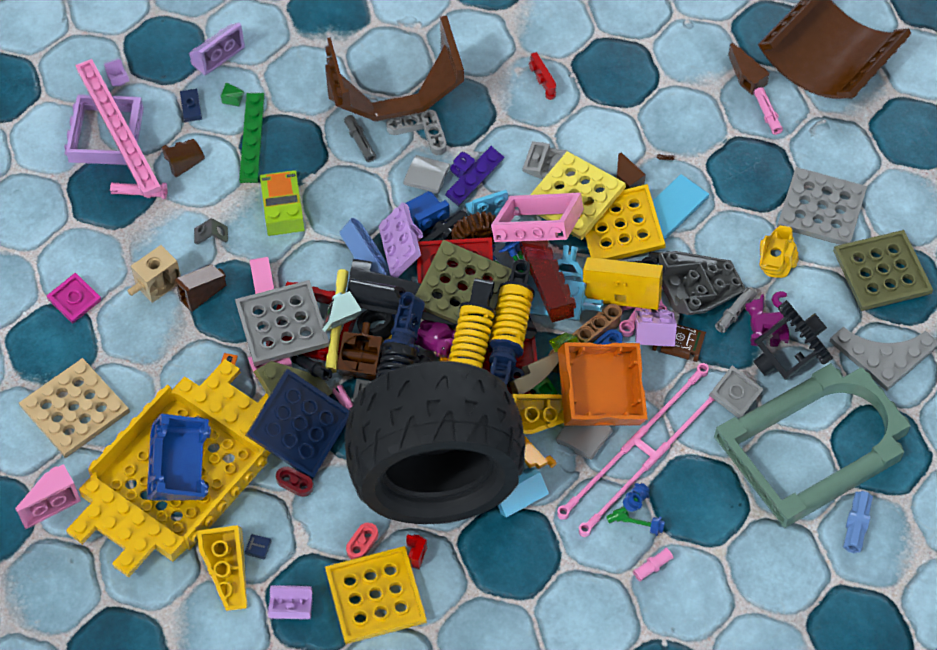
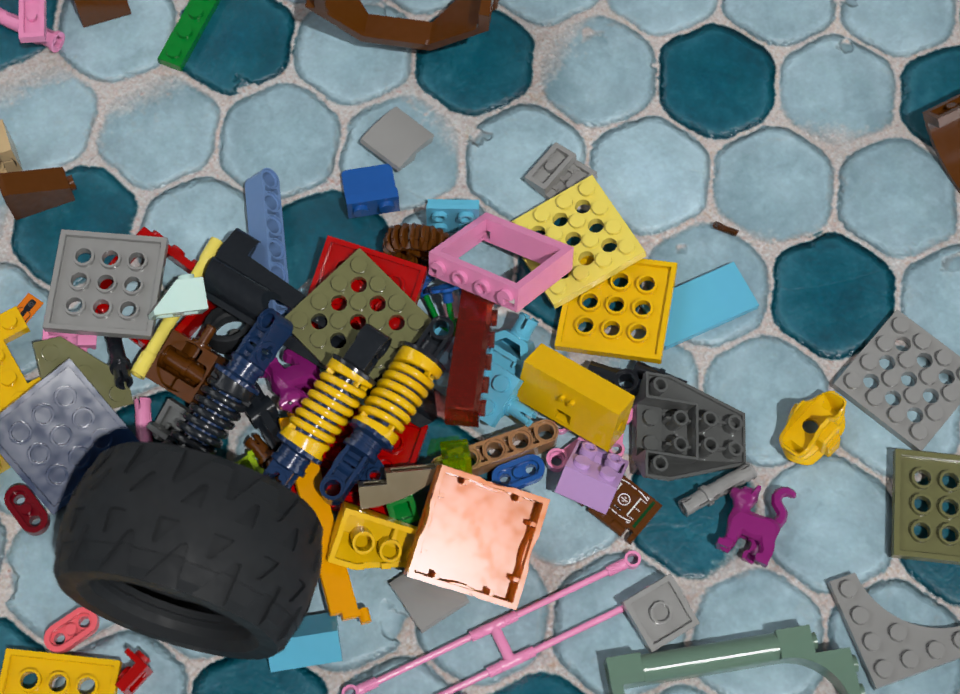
camera: 20 degrees right, 10 degrees up
dark grey bracket [194,218,228,245] -> none
bright pink beam [250,257,274,294] -> none
lime slope [260,170,305,236] -> none
dark grey pin [344,115,376,162] -> none
lavender plate [379,202,423,278] -> none
light grey beam [386,110,446,155] -> none
black piece [418,210,468,242] -> none
dark purple plate [445,146,504,207] -> none
red plate [529,52,556,100] -> none
reddish brown slope [616,152,646,190] -> none
reddish brown slope [728,42,770,95] -> none
black piece [753,300,833,380] -> none
bright pink pin [754,87,783,135] -> none

